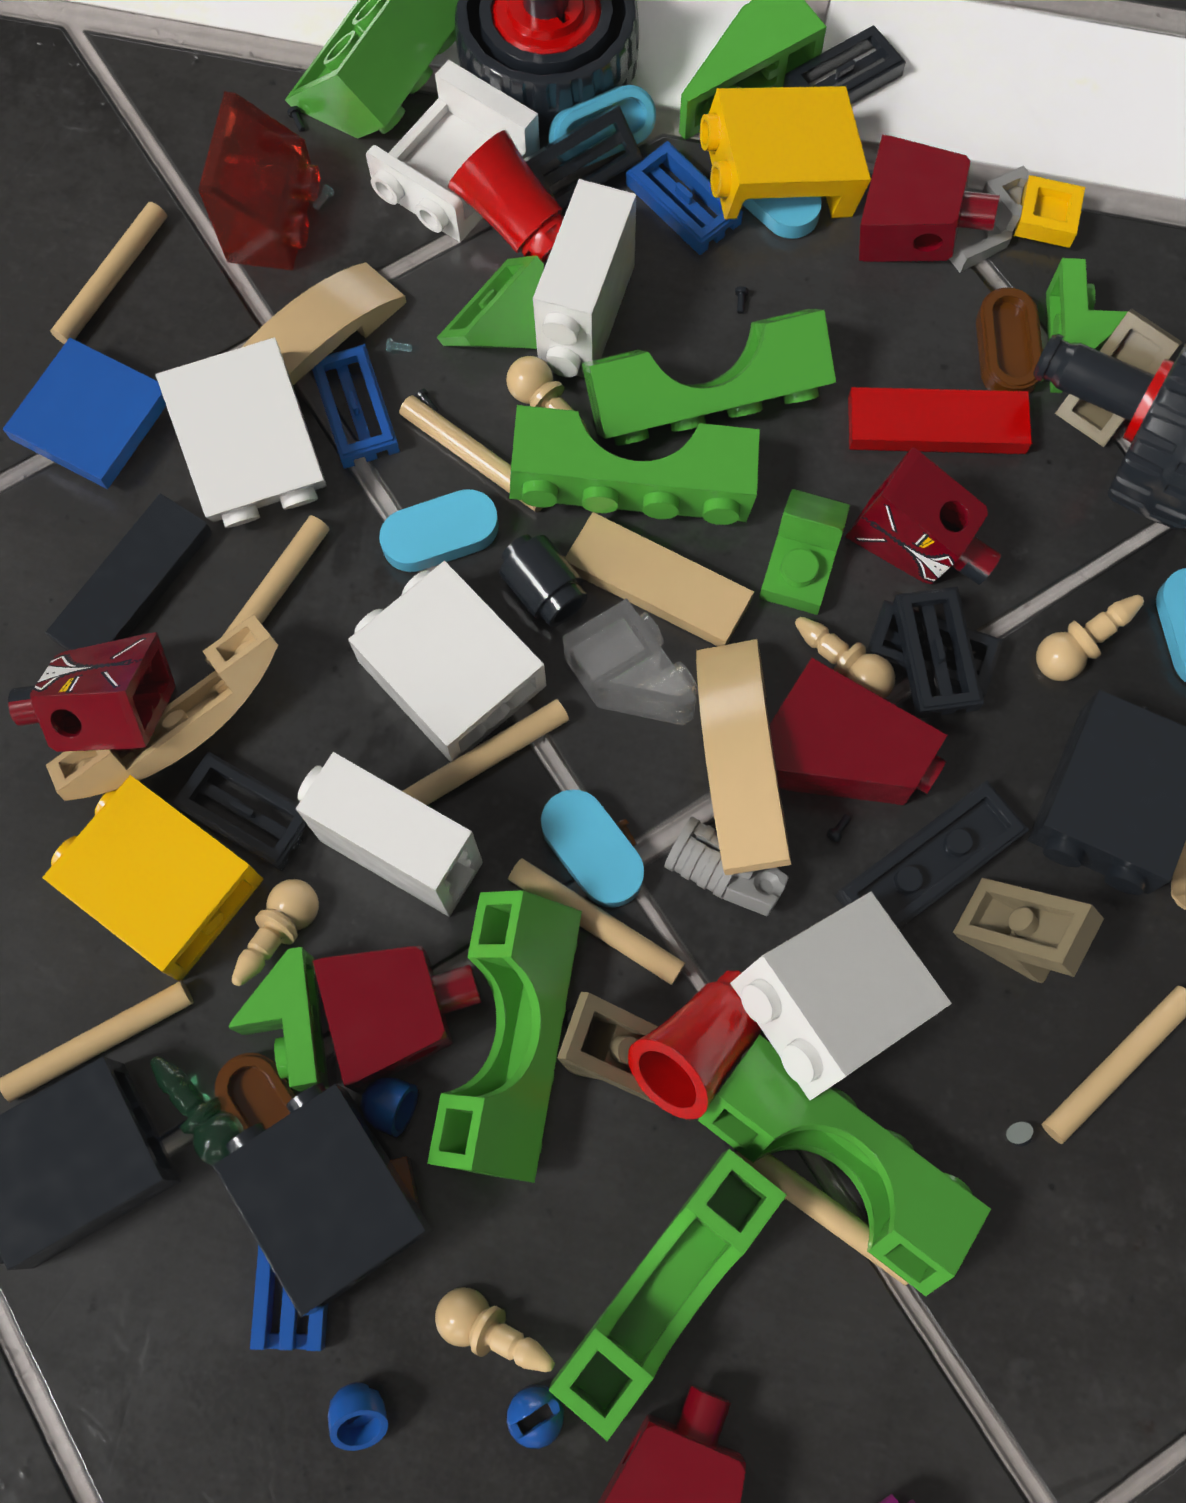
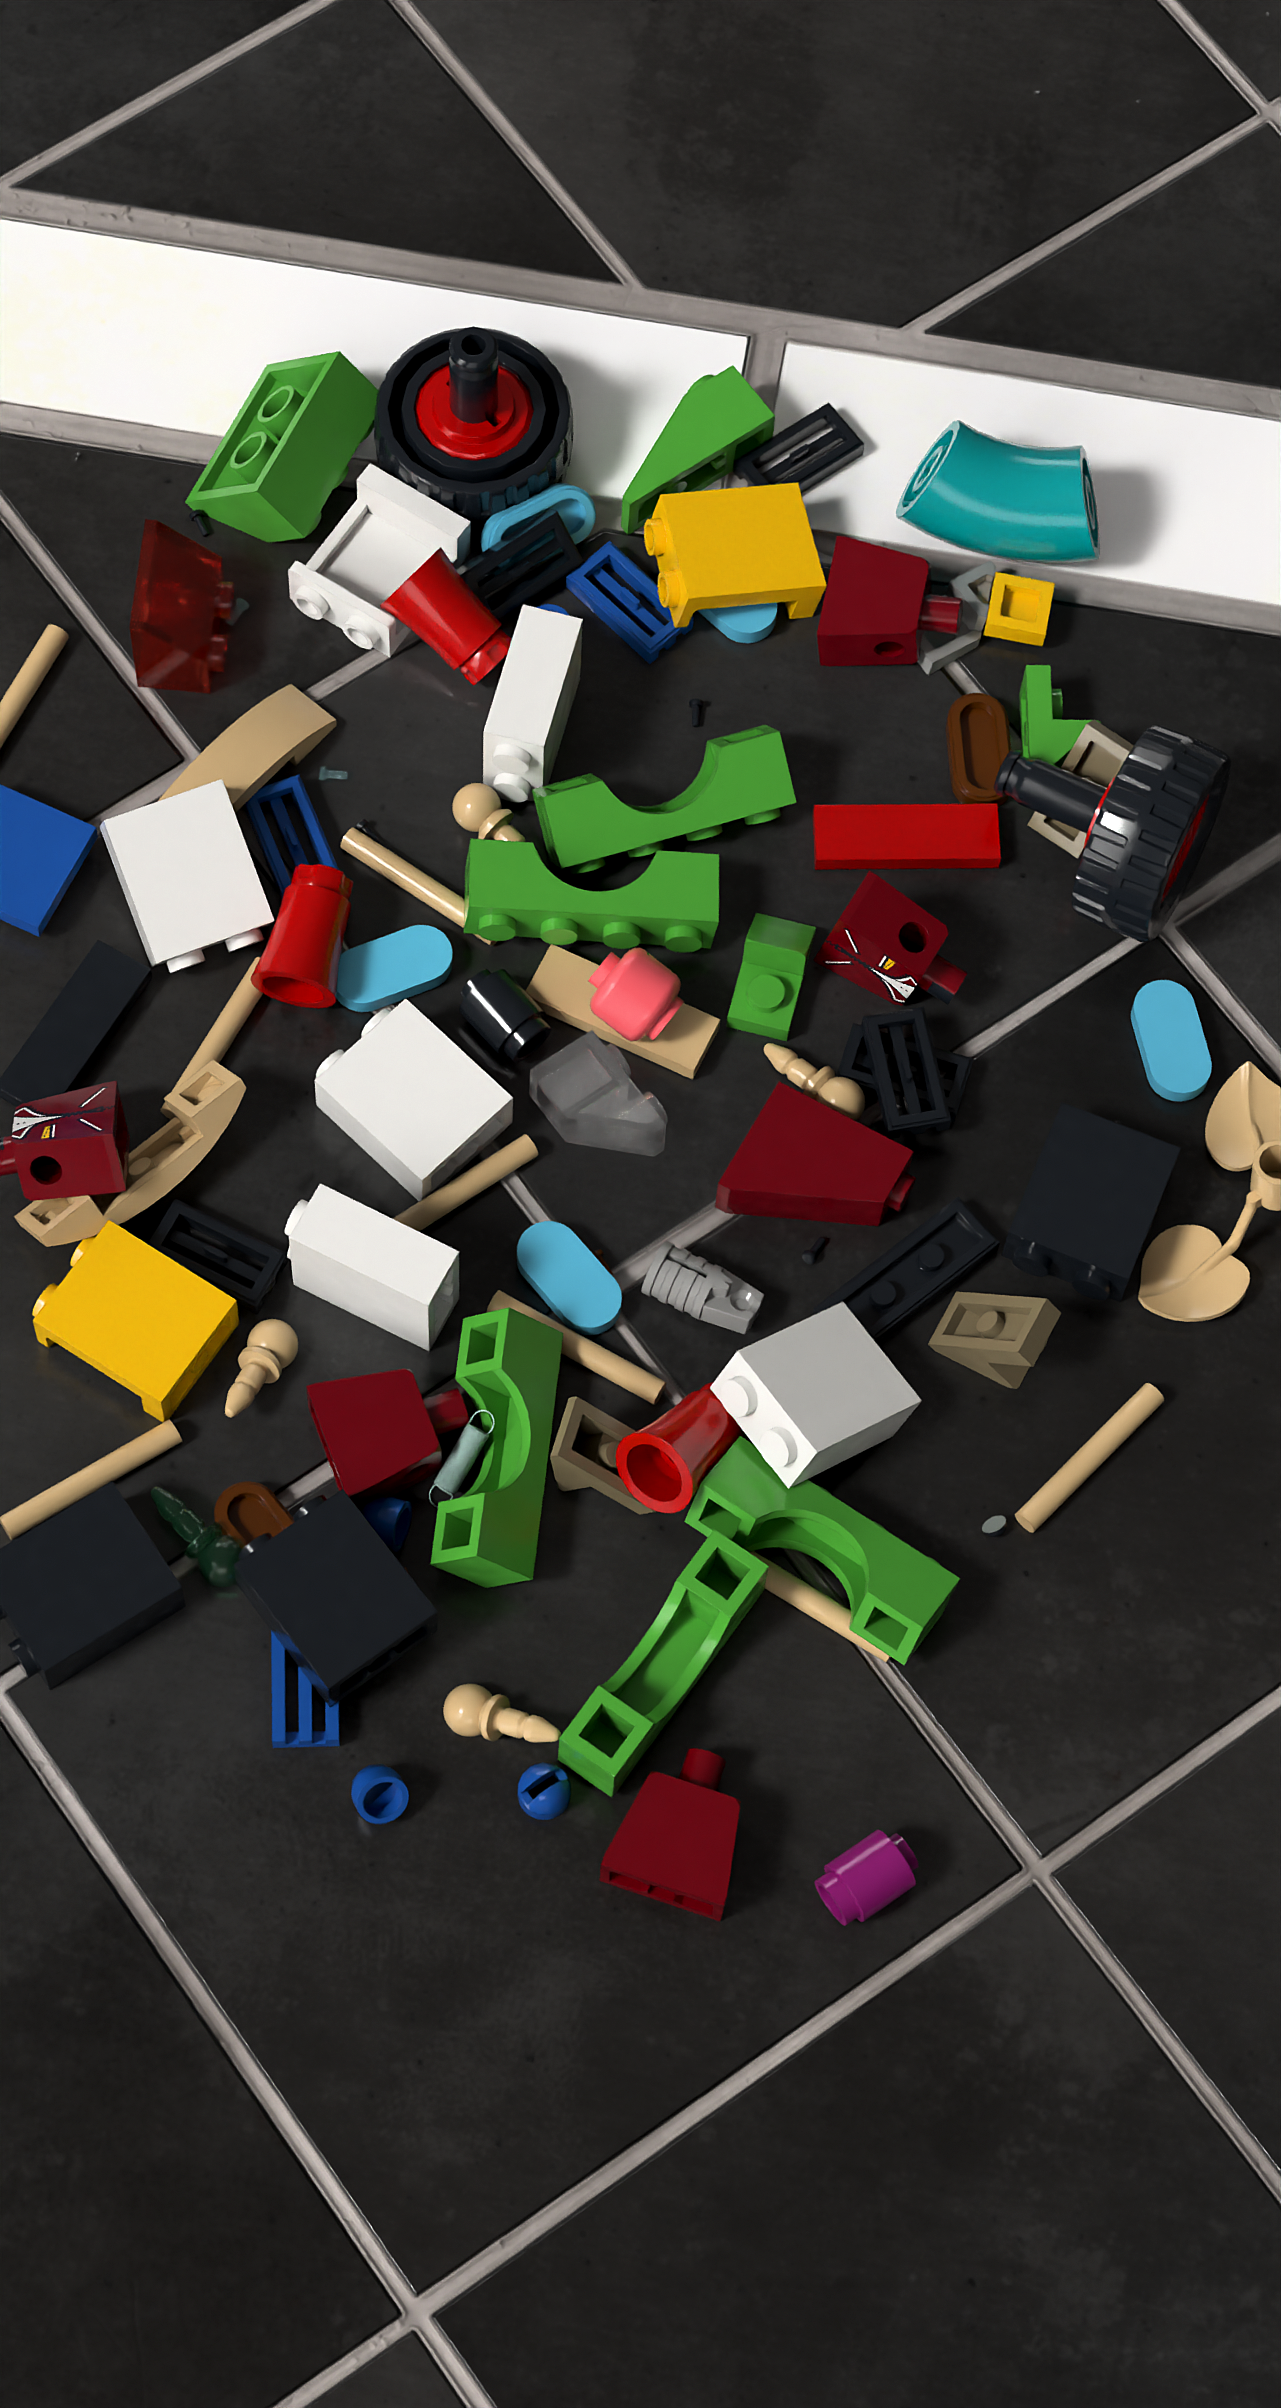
camera: 10 degrees left, 5 degrees down
bright green slope [229,947,329,1092] -> none
bright green slope [437,255,544,349] -> none
tan slope [696,639,791,876] -> none
tan bar [1036,595,1144,681] -> none
none -> red plant [250,864,354,1008]
none -> light aqua piece [429,1410,494,1508]
none -> coral head [588,948,684,1041]
none -> teal brick [896,420,1100,563]

